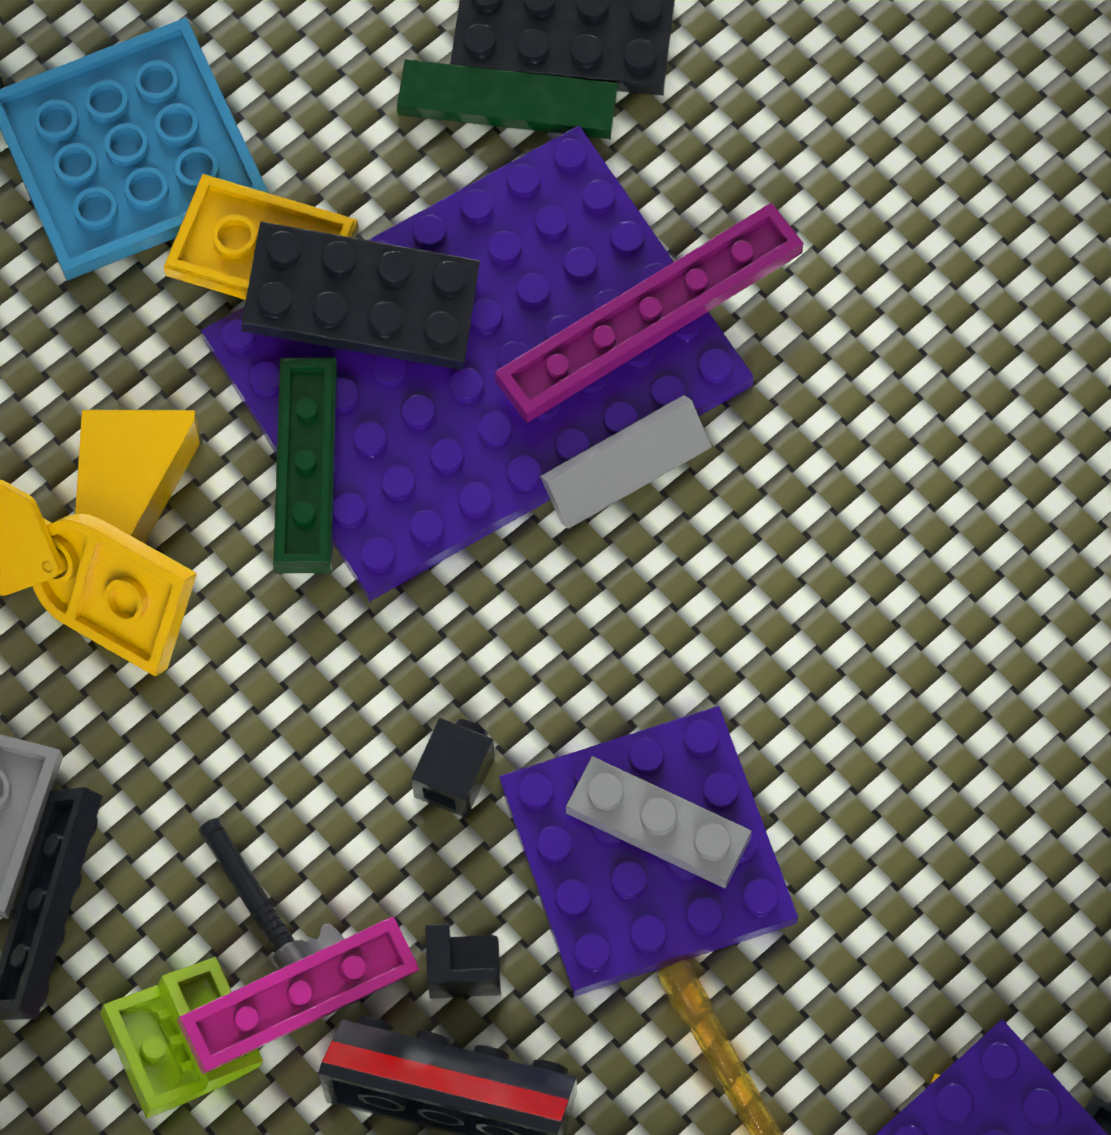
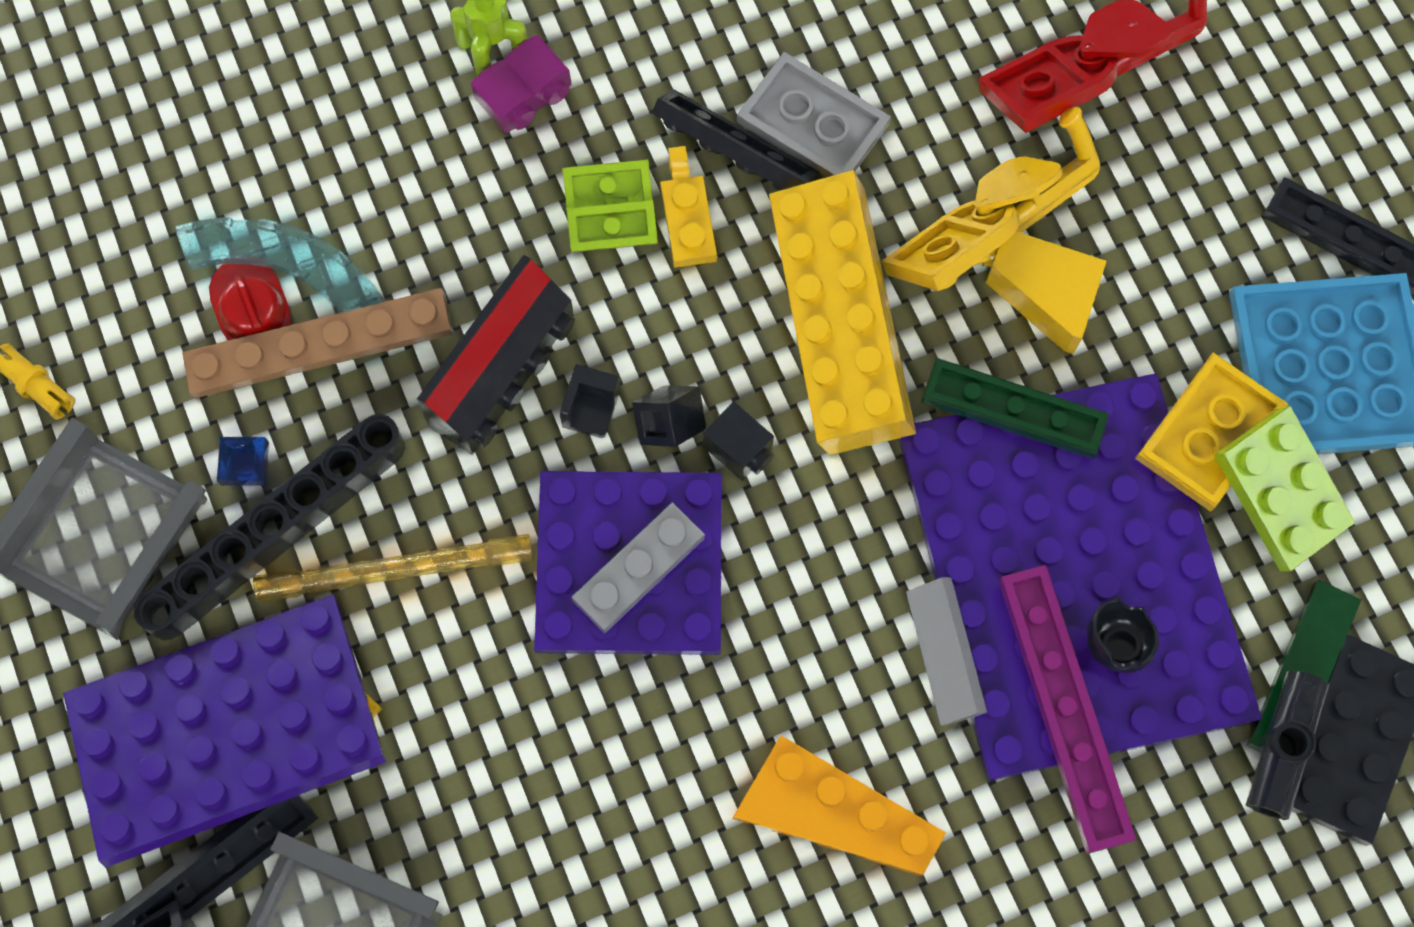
camera: 105 degrees right, 5 degrees up
dark pink plate [177,916,420,1075] -> none
black piece [199,818,345,969] -> none
black plate [241,221,480,370] -> none
none -> black panel [632,385,706,447]
none -> yellow plate [660,146,717,268]
none -> light orange wing [733,735,946,876]
none -> yellow brick [769,170,916,455]
none -> black hair [1087,597,1159,674]
none -> lime plate [1214,406,1355,571]
none -> black piece [1245,670,1330,820]

